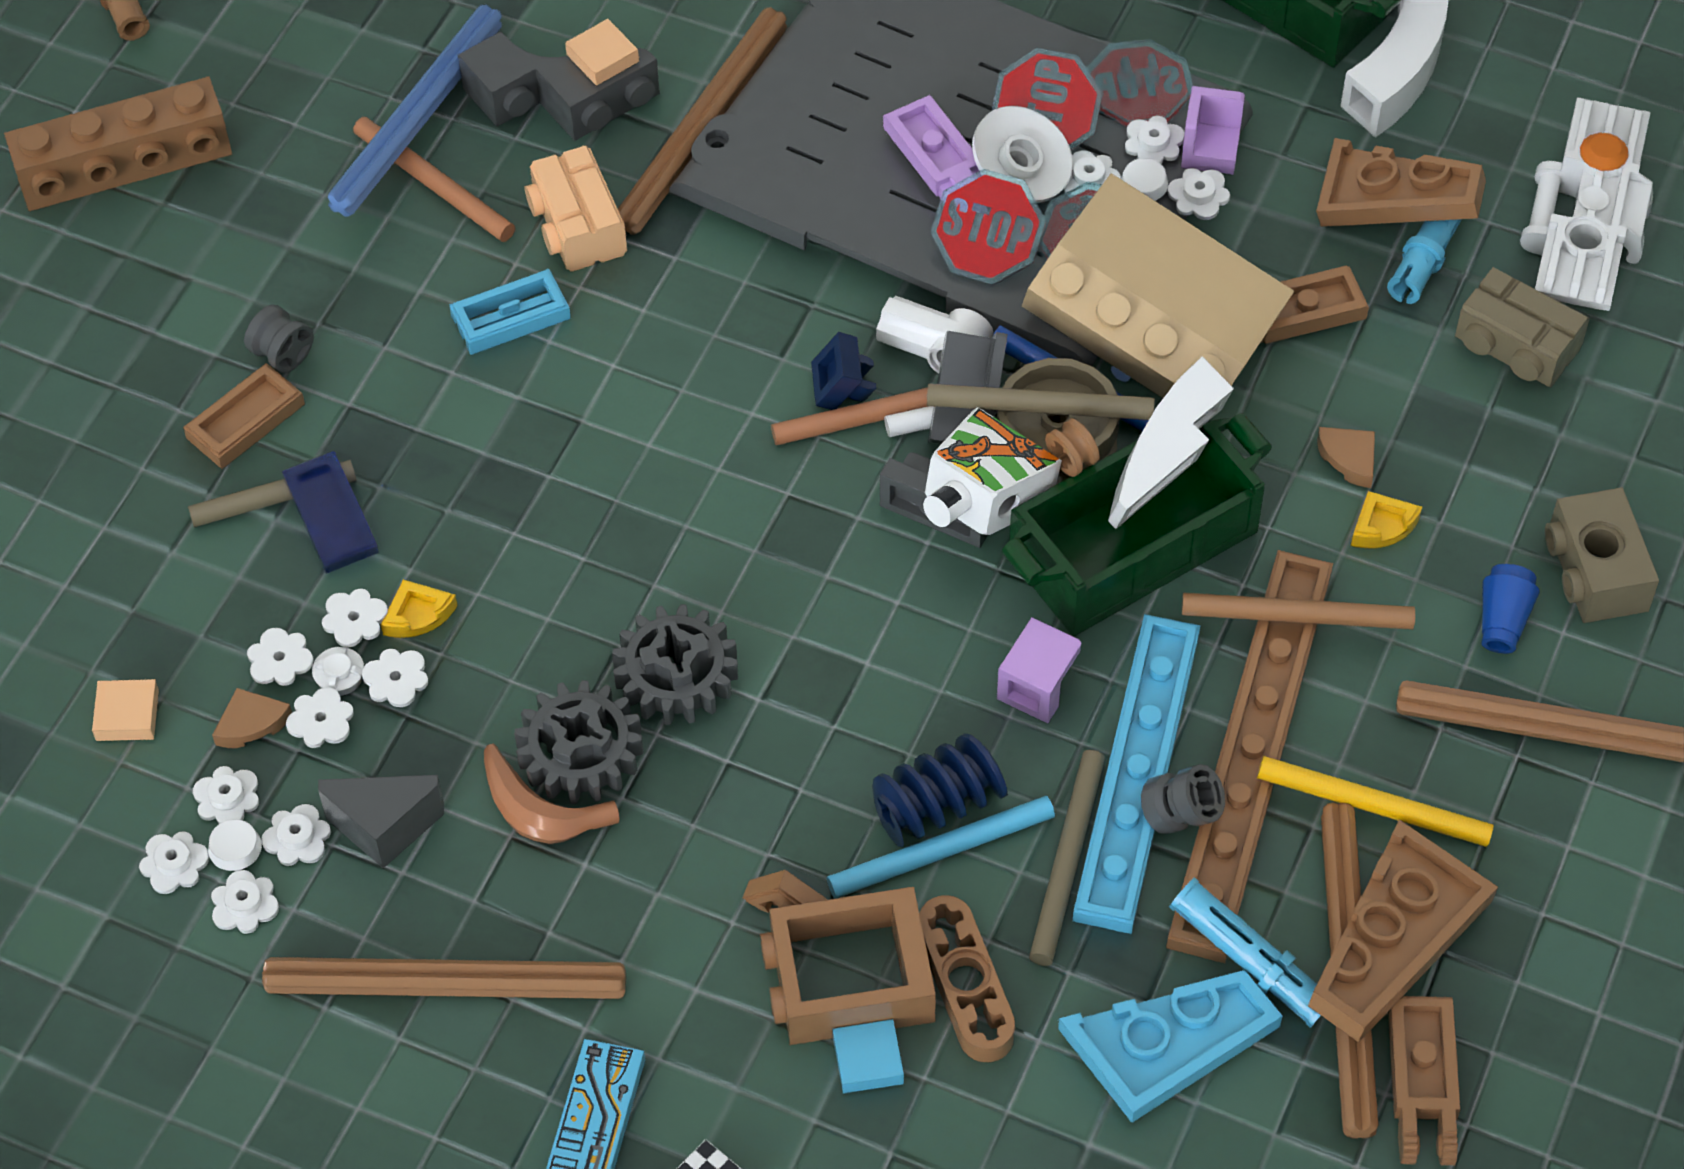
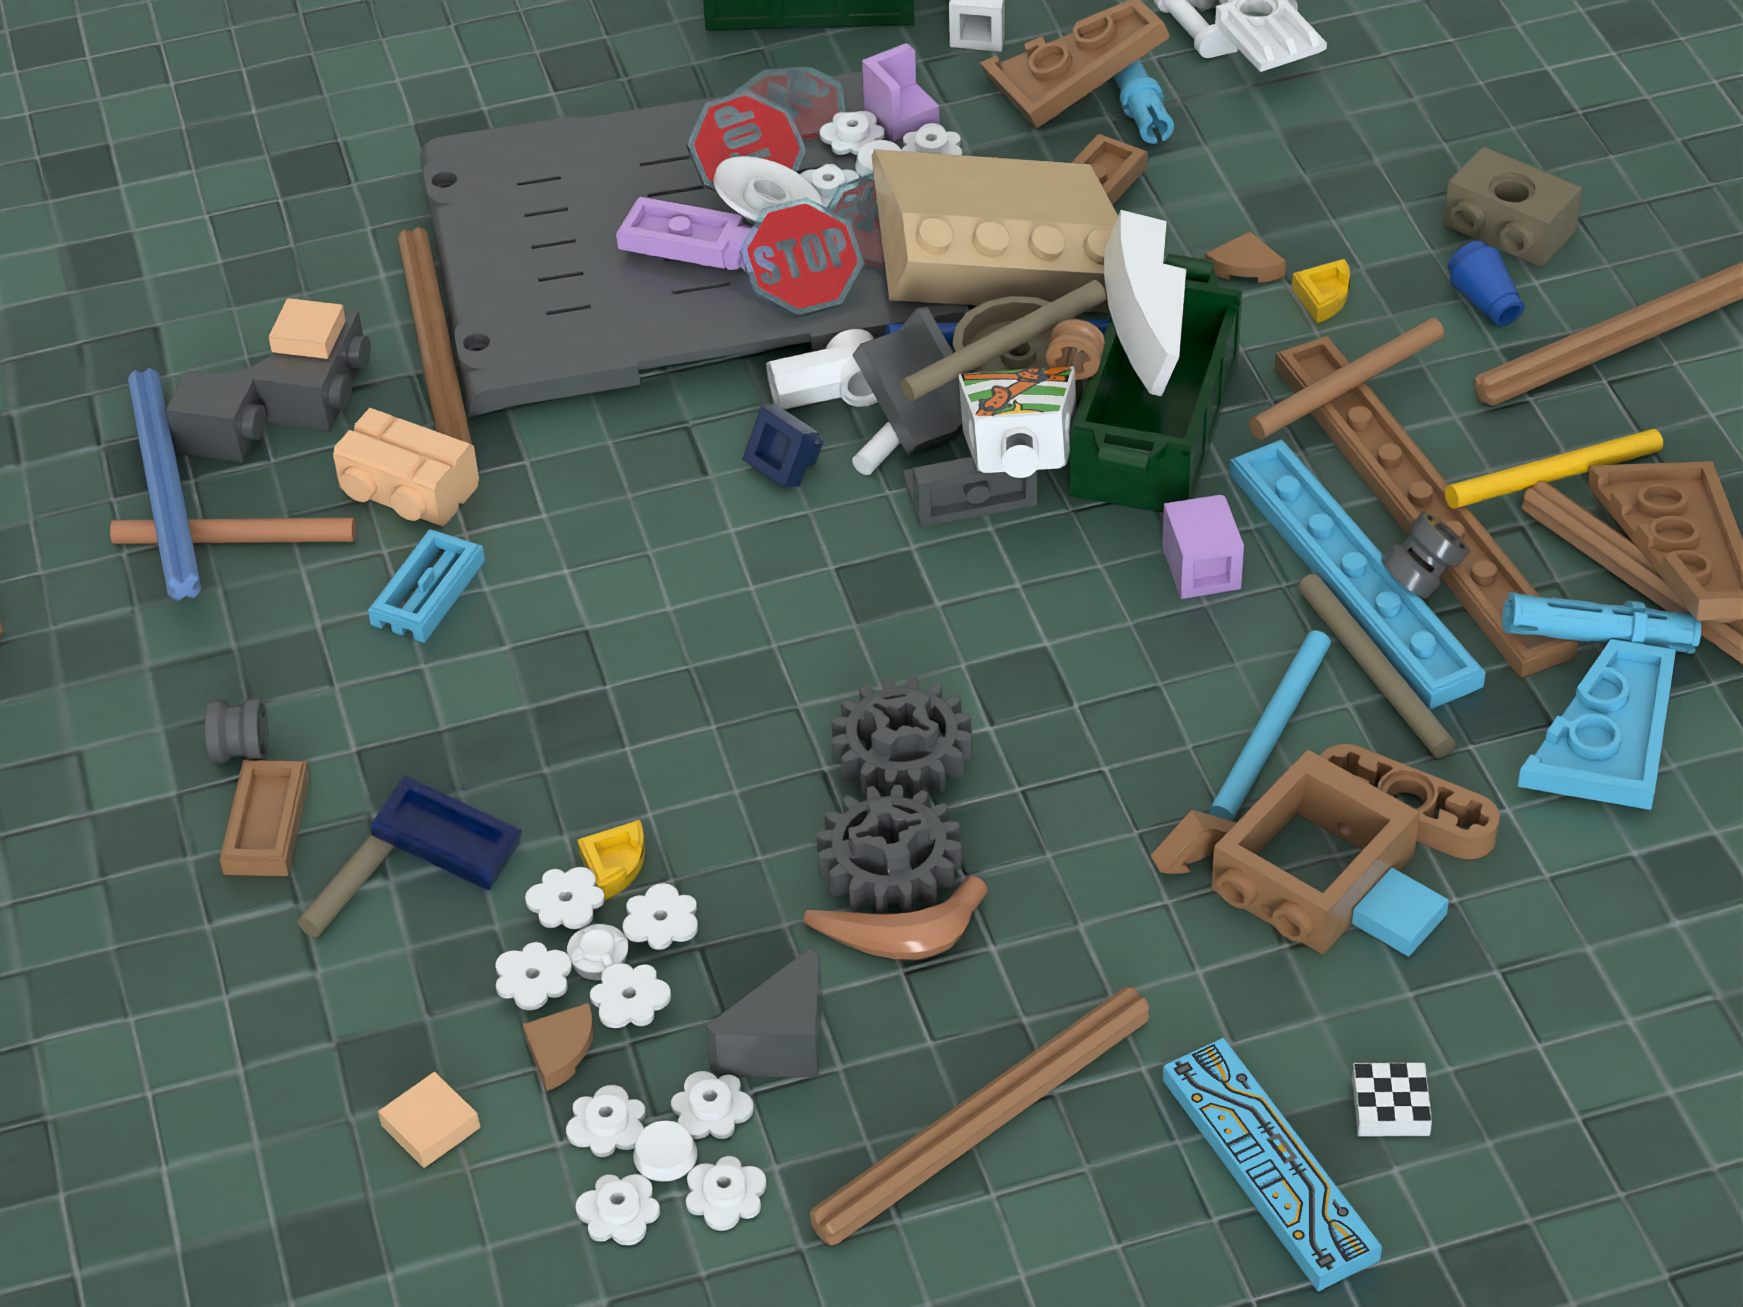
camera: 40 degrees left, 10 degrees down
nougat bar [771,387,928,446] -> none
dark blue piece [872,733,1008,848] -> none
dark tan brick [1455,267,1590,388] -> none

